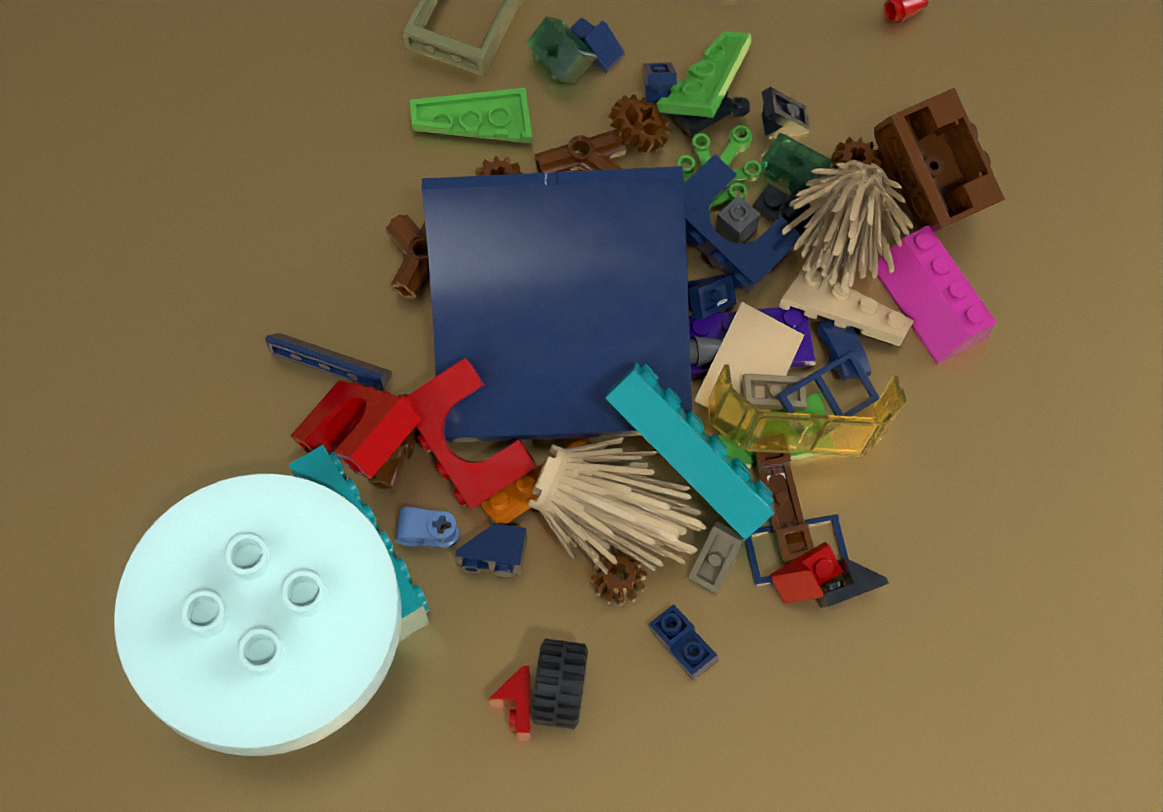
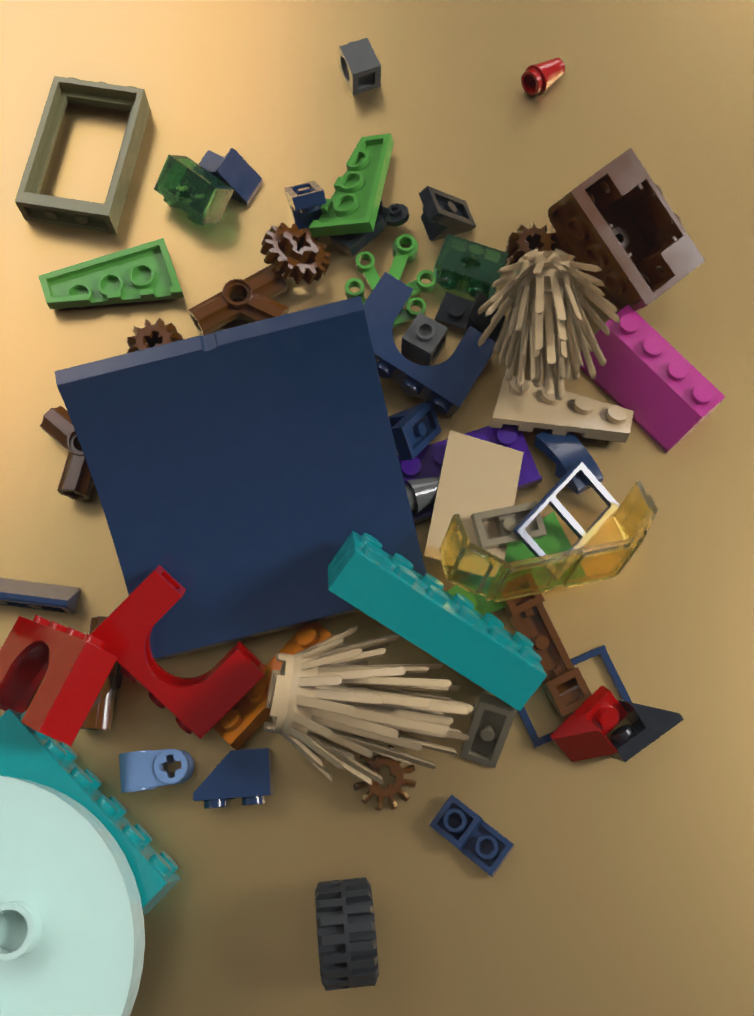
camera: 15 degrees left, 5 degrees up
red slope [489,665,530,740] -> none

